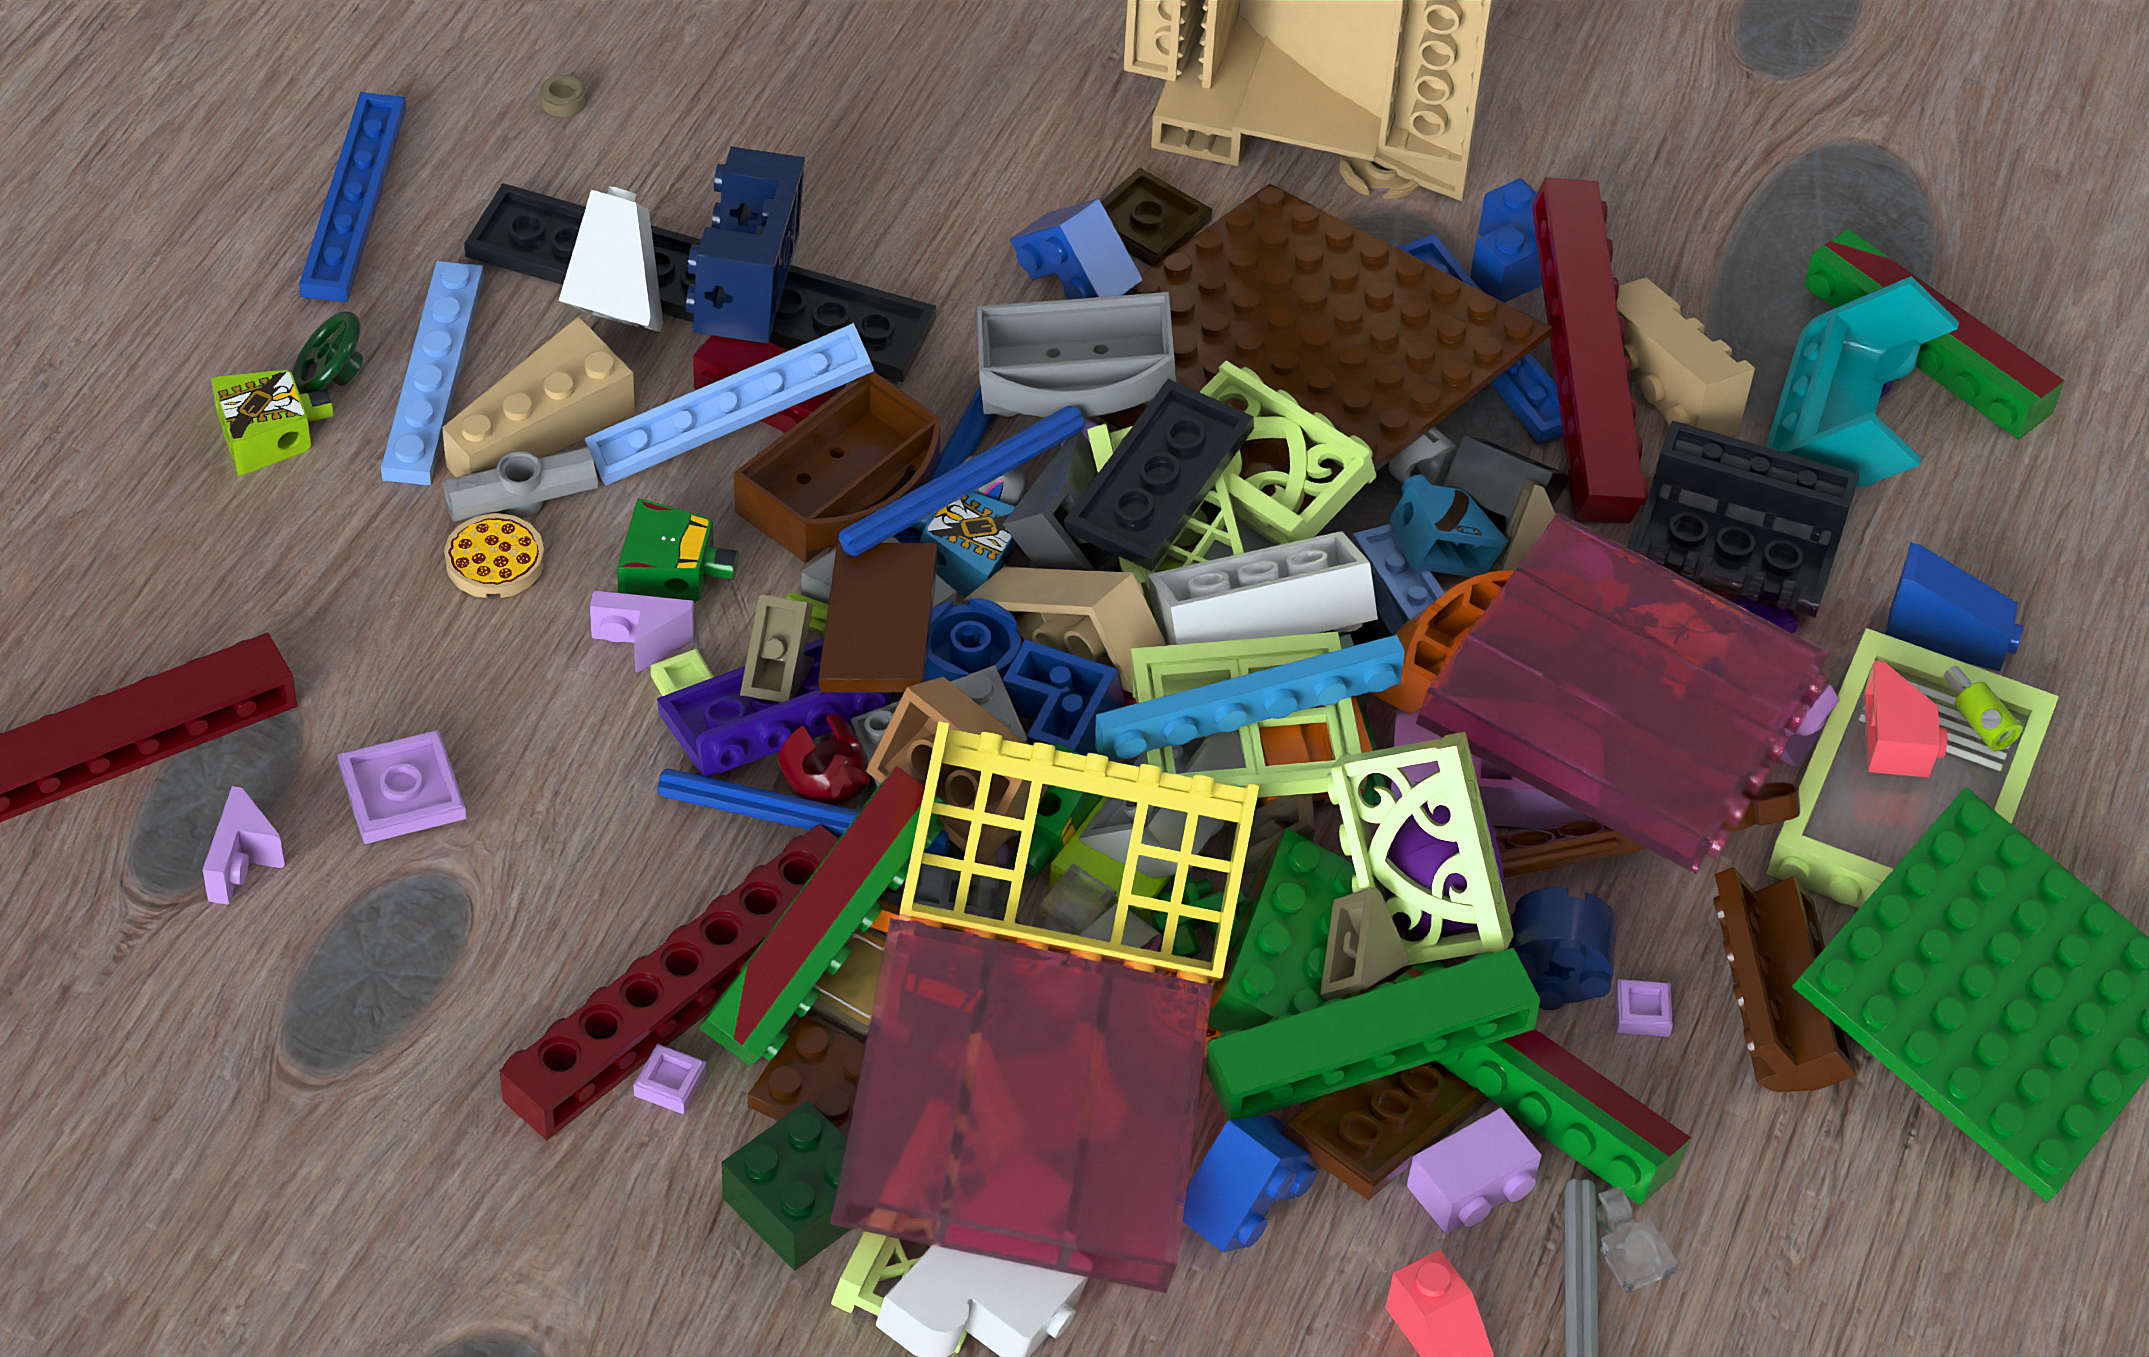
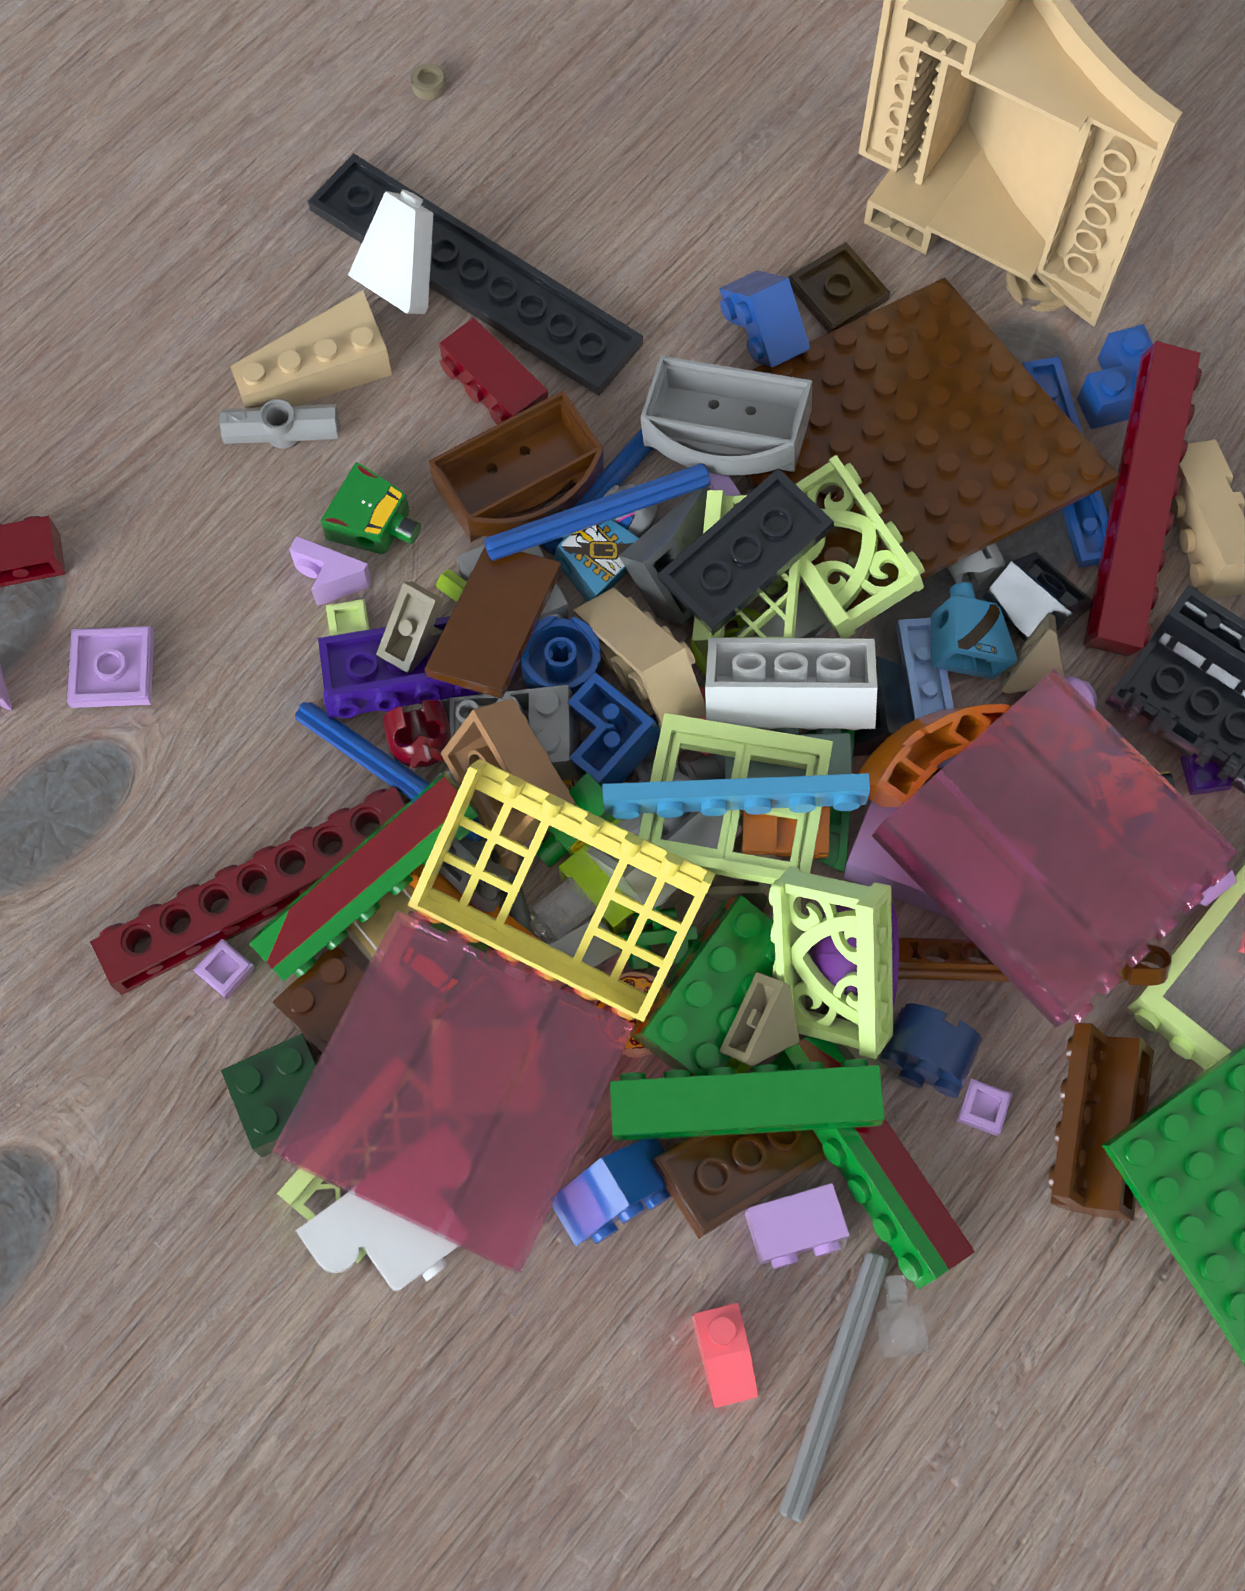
camera: 20 degrees right, 20 degrees up
torso [211,369,334,476] -> none
dark green piece [292,311,363,394] -> none
blue plate [299,92,406,302] -> none
light blue plate [381,261,484,486] -> none
tile [444,513,545,598] -> none
light blue plate [585,323,874,486] -> none
dark blue plate [686,146,805,344] -> none

